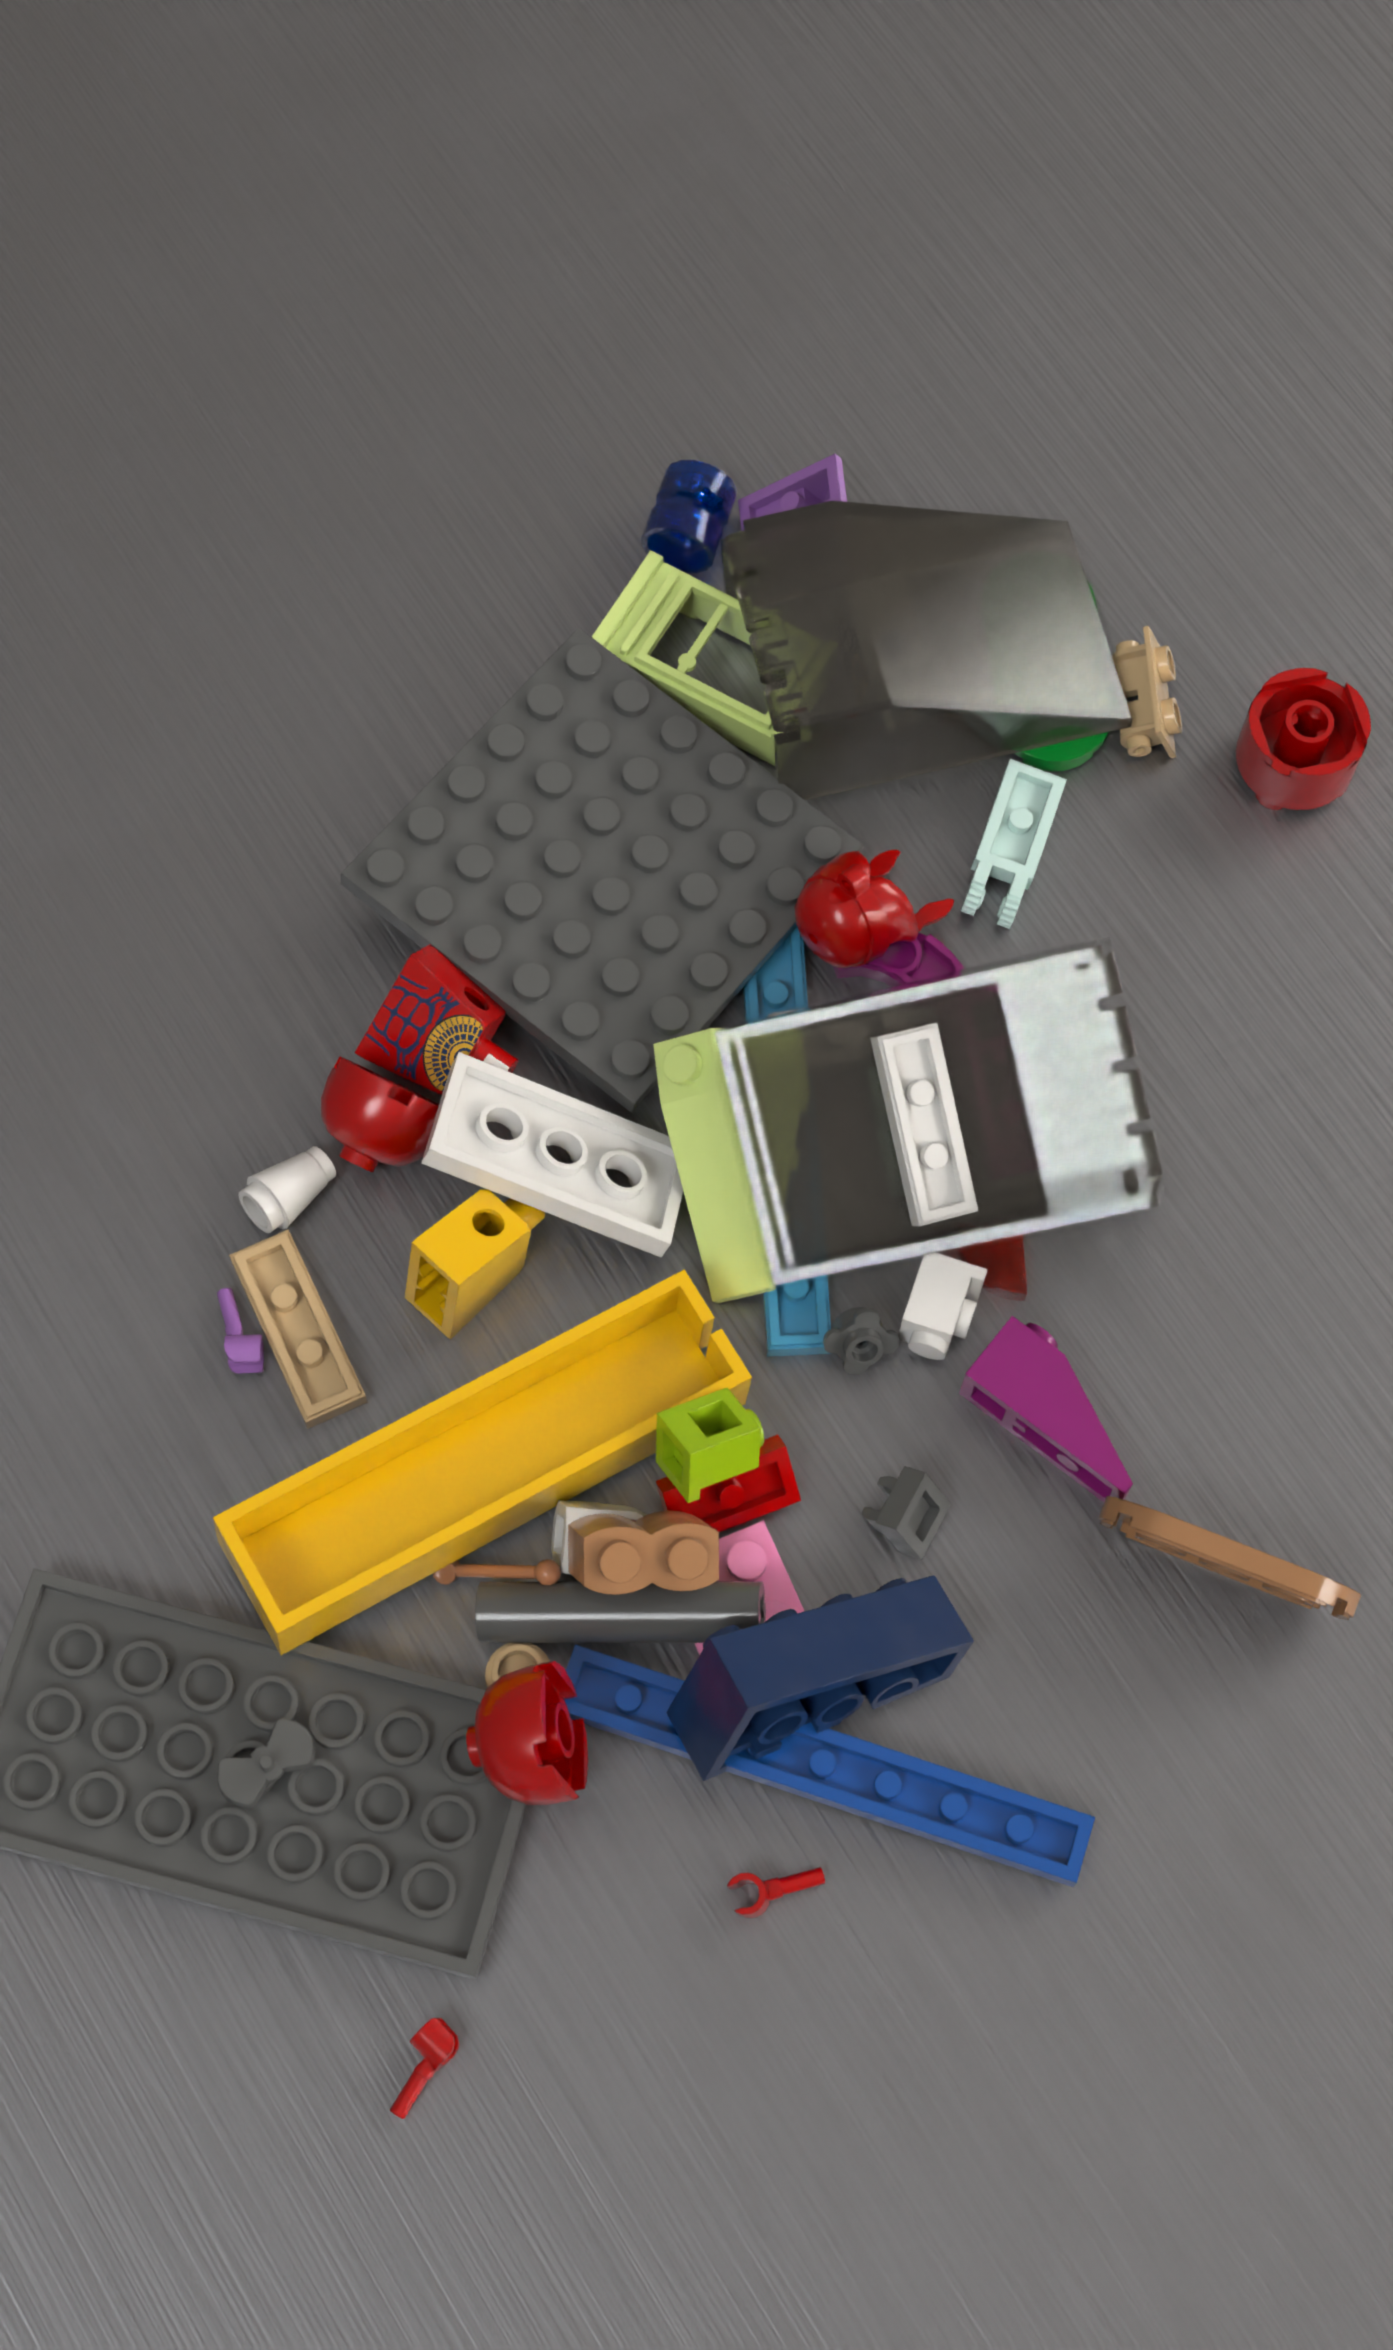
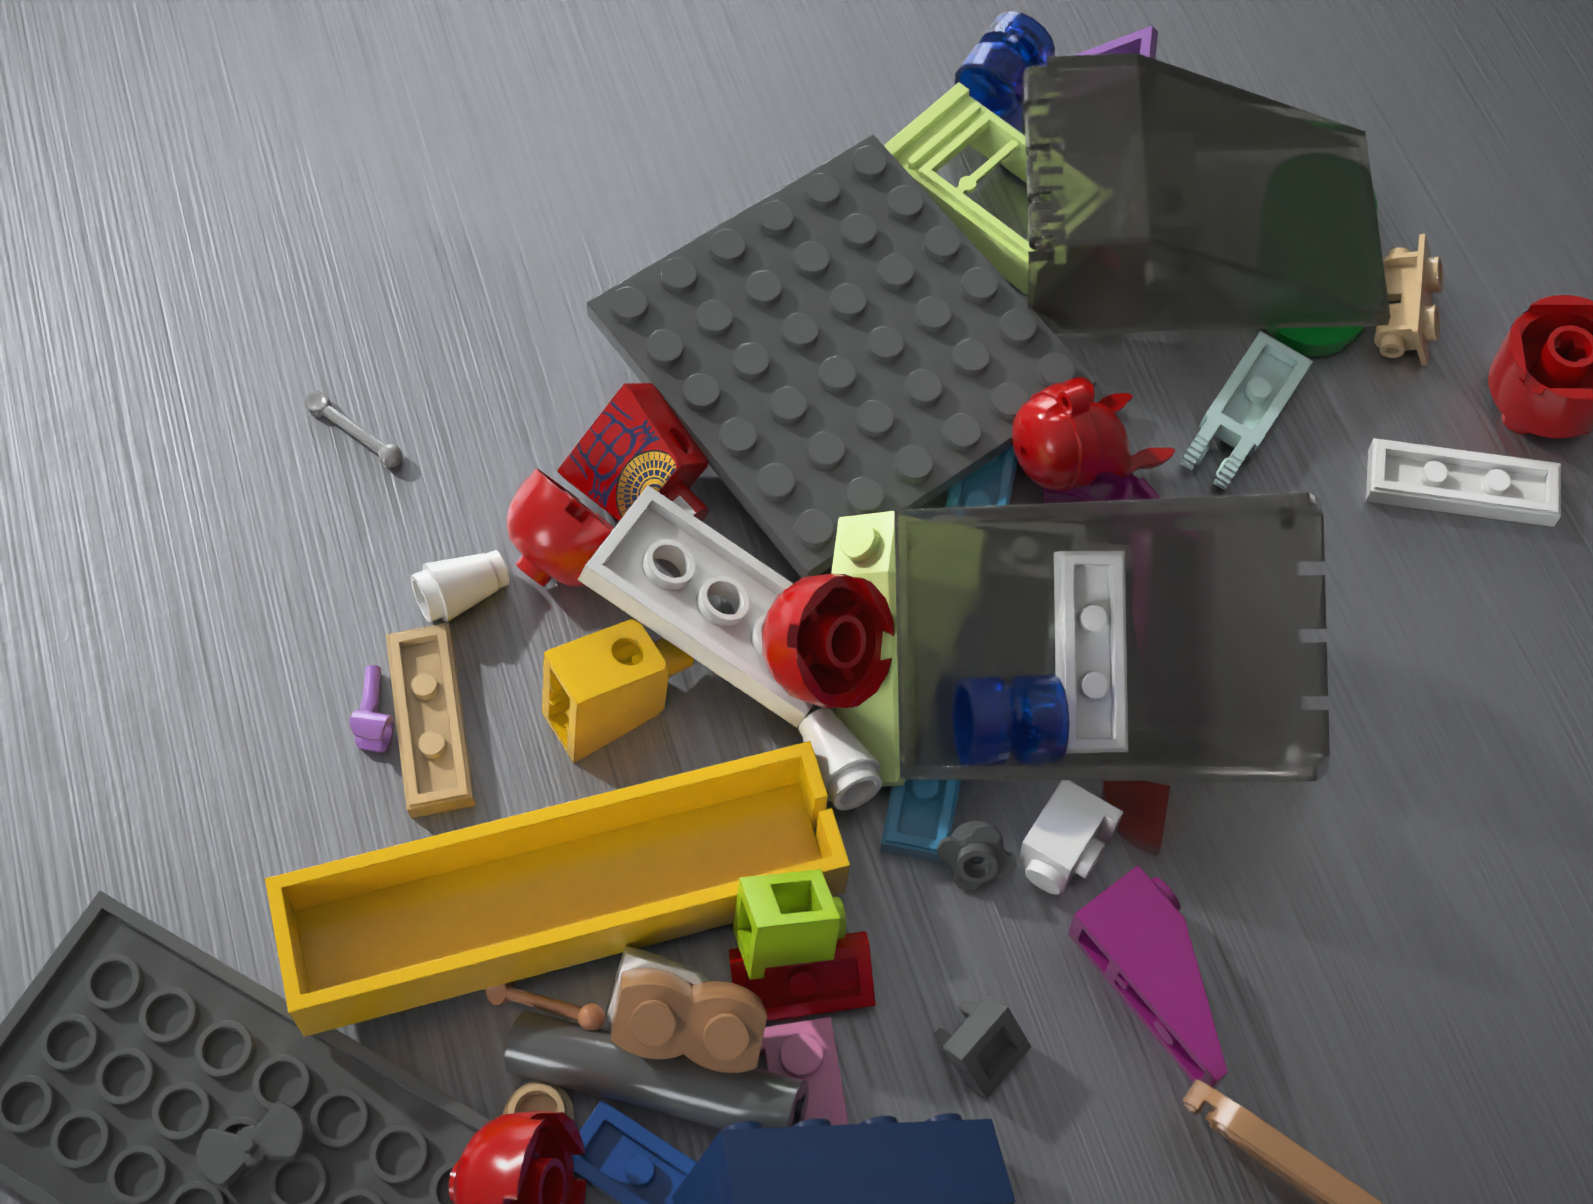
camera: 20 degrees right, 5 degrees down
none -> light grey hinge [305,391,403,468]
none -> red cylinder [762,573,895,708]
none -> white cone [798,708,882,810]
none -> clear blue wheel [952,674,1070,767]
none -> white tile [1366,438,1561,527]

